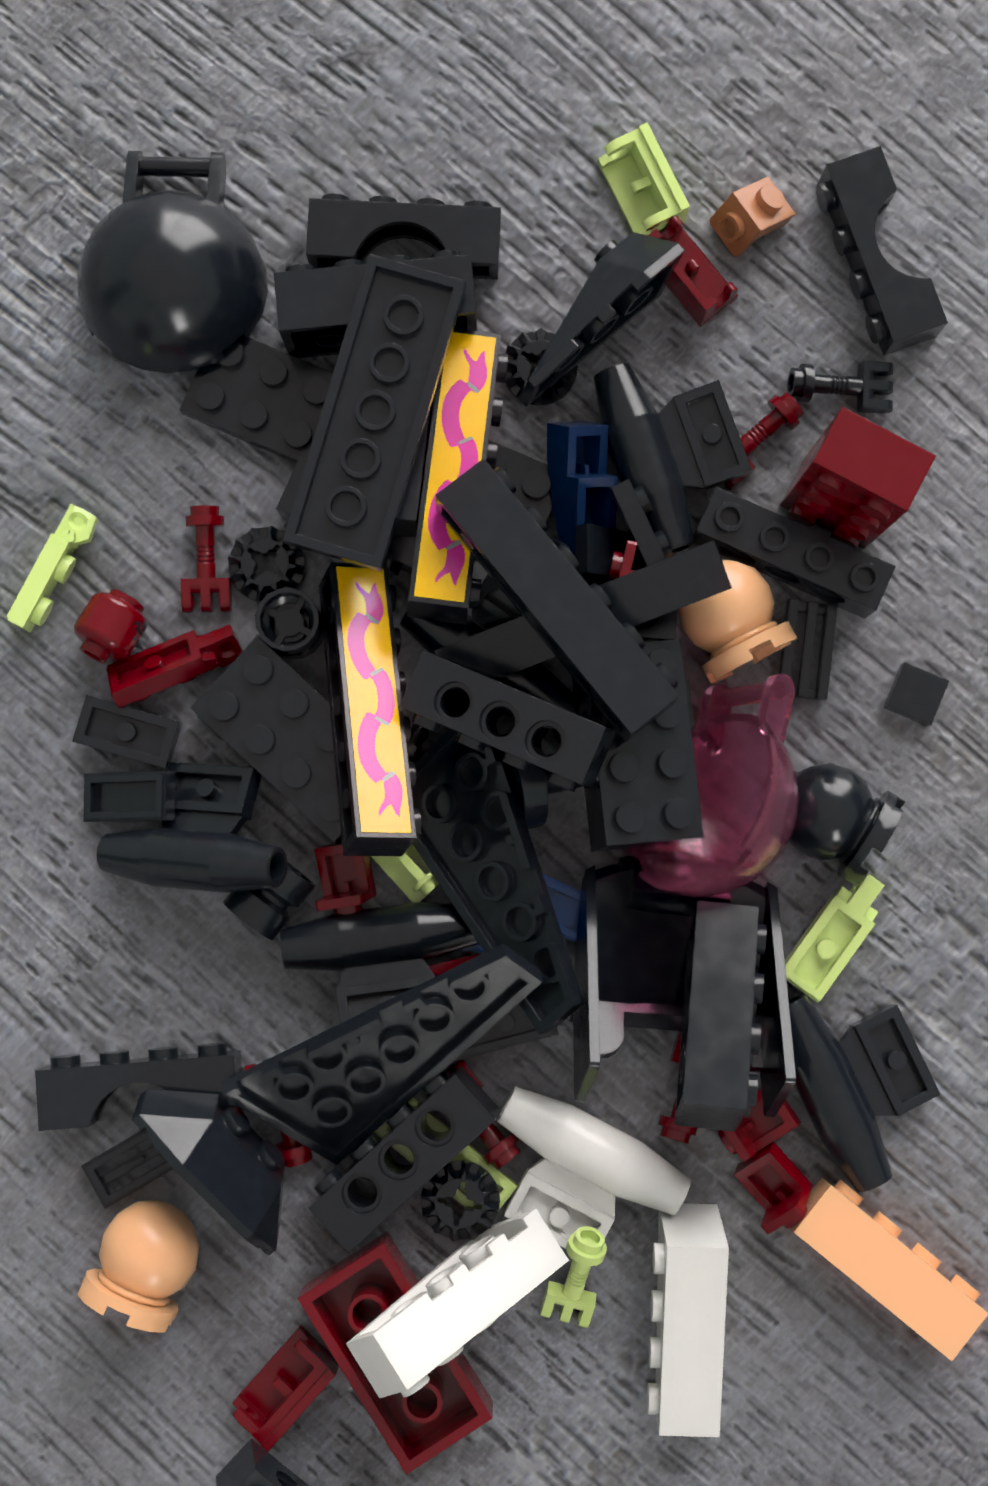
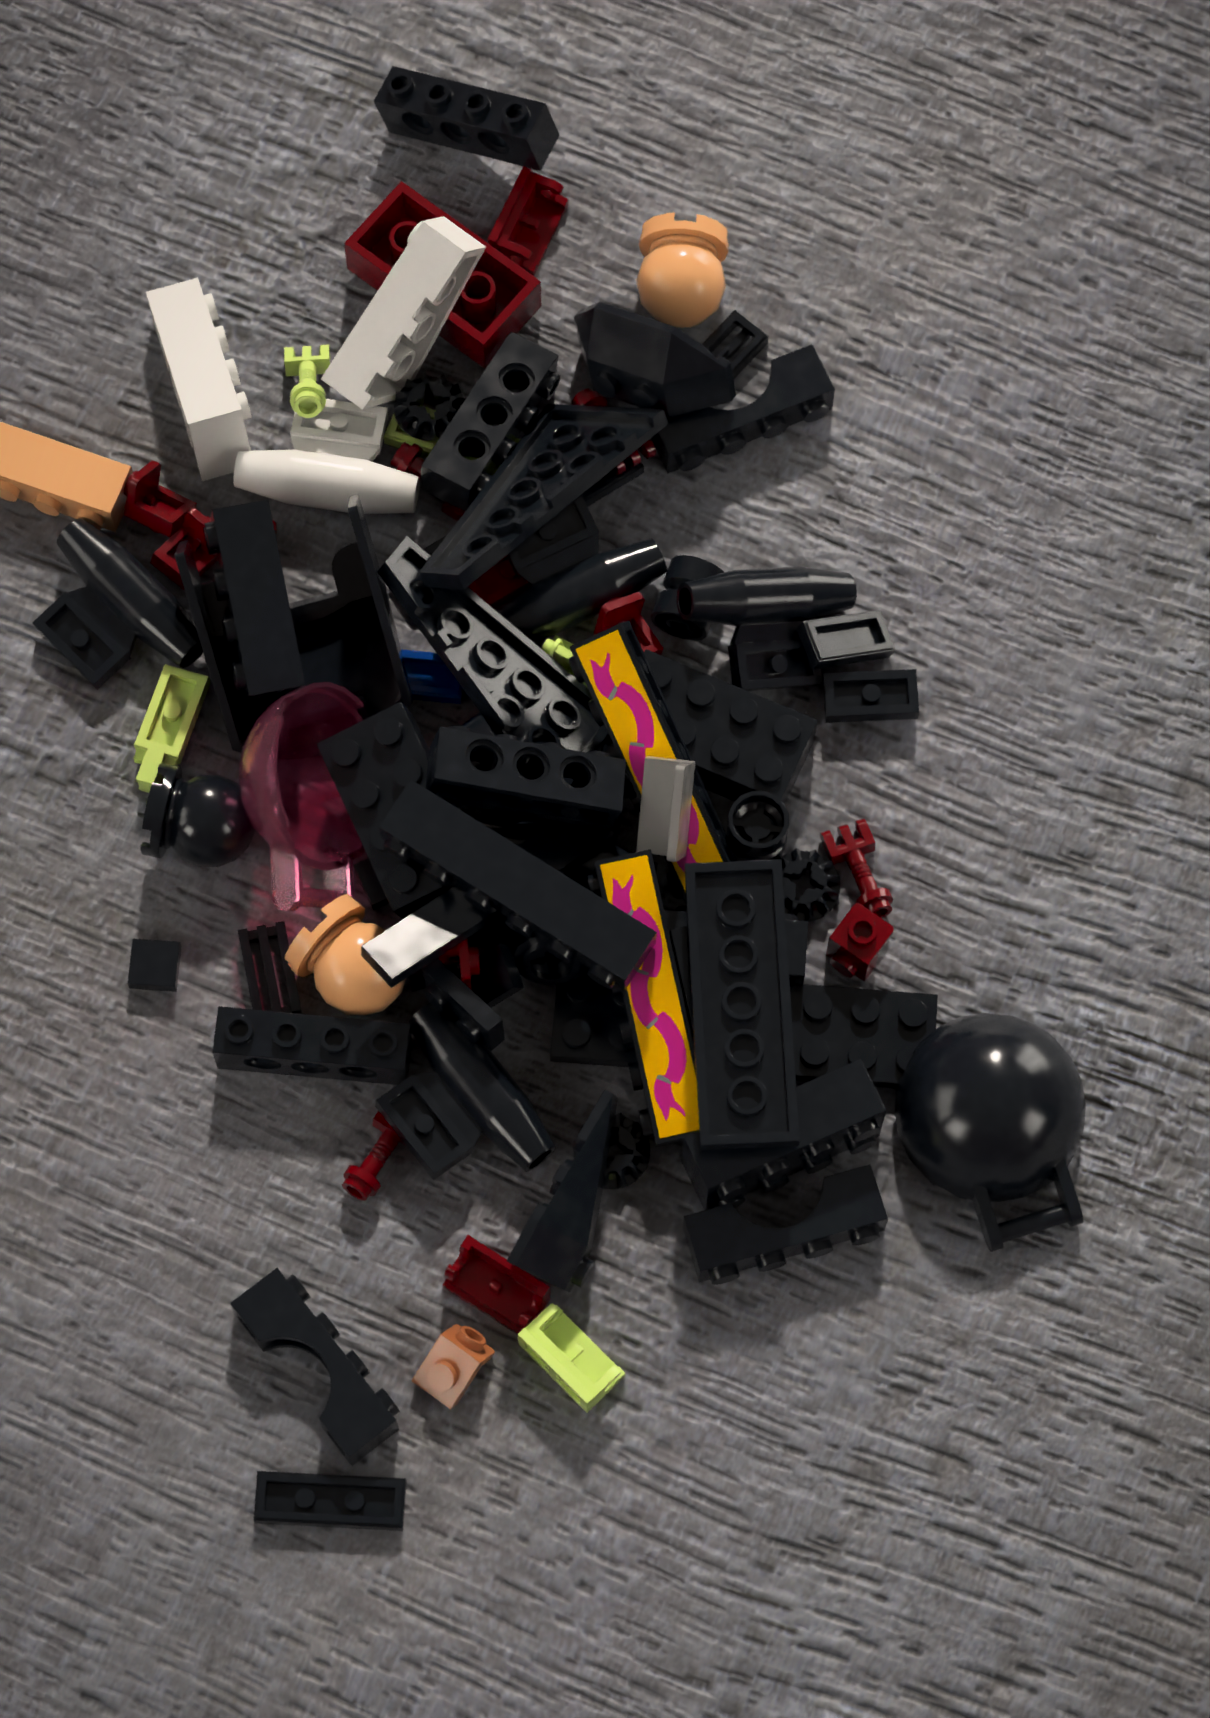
camera: 160 degrees right, 15 degrees down
yellowish green hinge [6,504,99,633] -> none
dark red head [74,589,147,664] -> none
dark red hinge [106,624,242,708] -> none
dark blue slope [547,421,618,555] -> none
dark red brick [780,406,937,549] -> none
black hinge [787,361,893,414] -> none
none -> black tile [253,1471,407,1531]
none -> light grey panel [636,756,695,862]
none -> dark red bracket [826,903,894,982]

